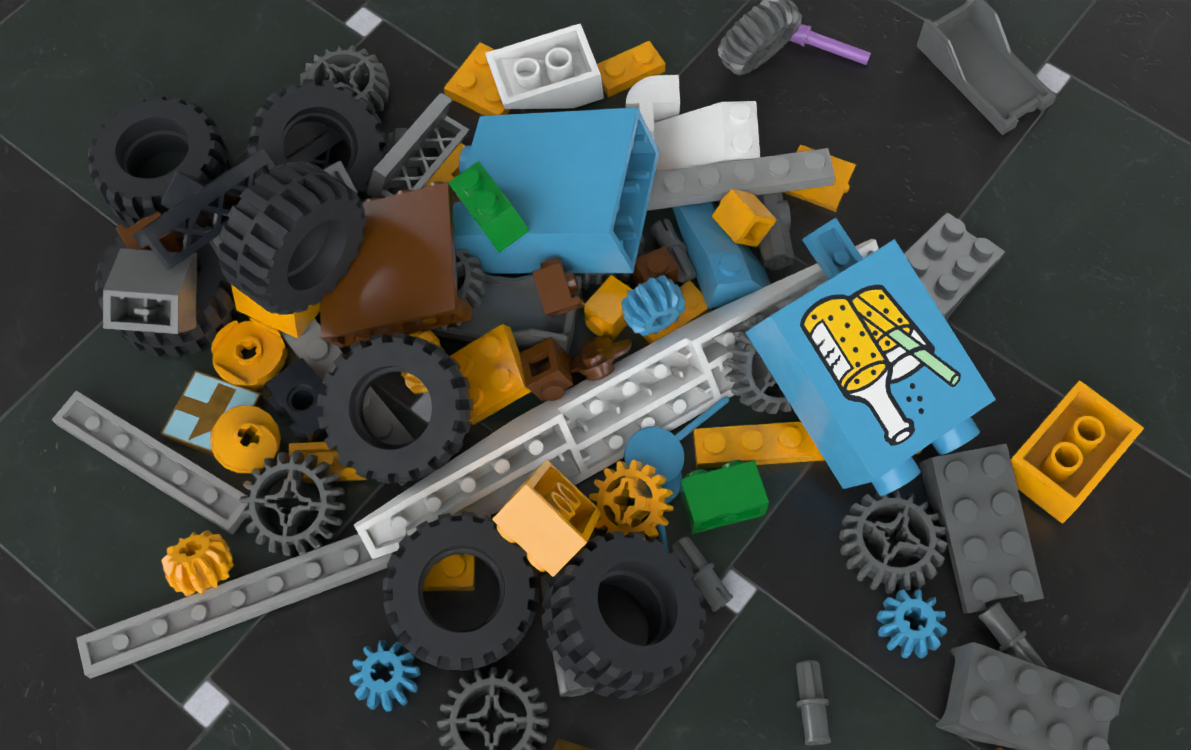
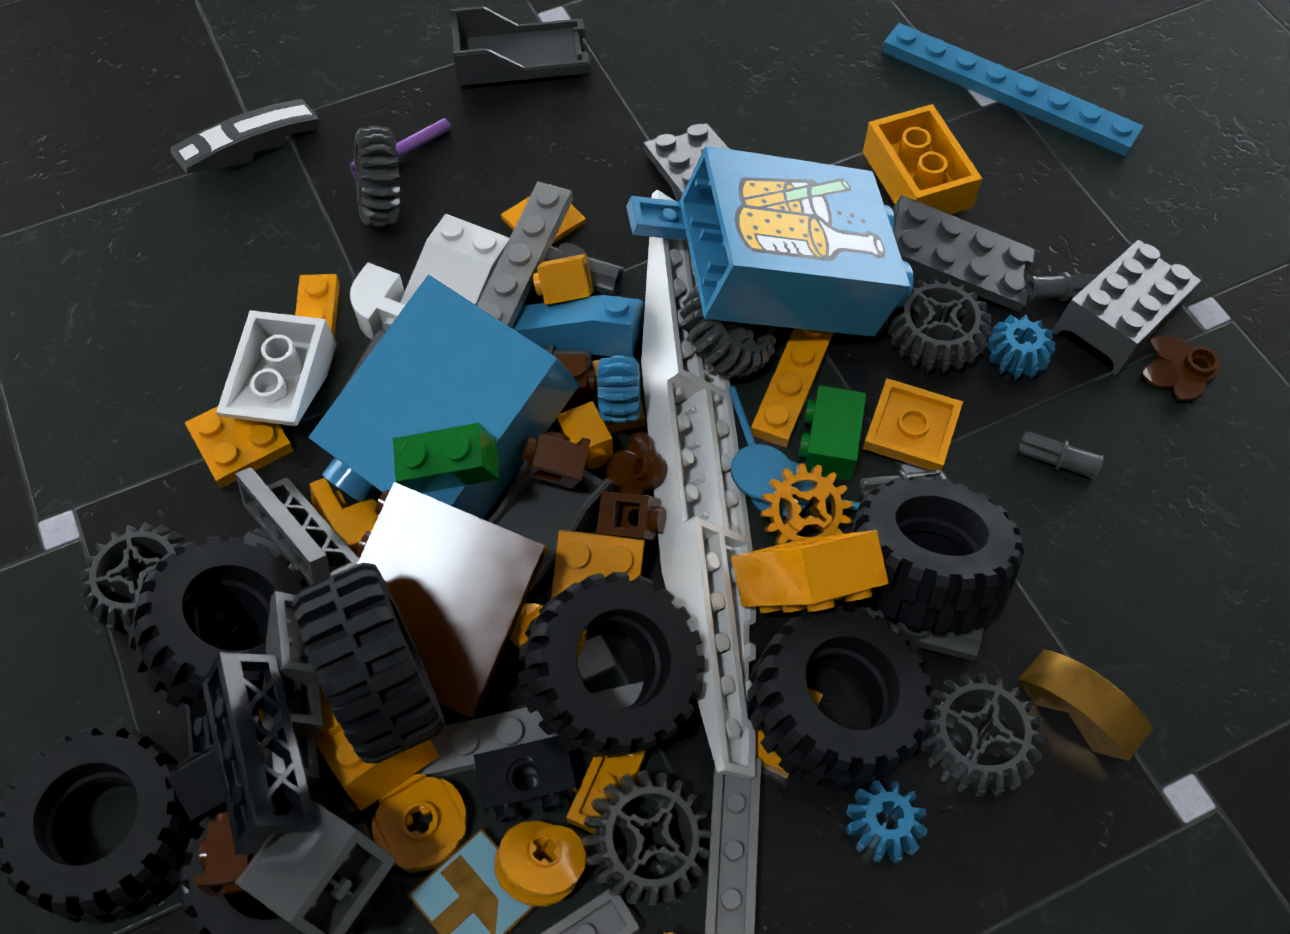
camera: 65 degrees left, 5 degrees down
none -> light orange plate [863,378,963,472]

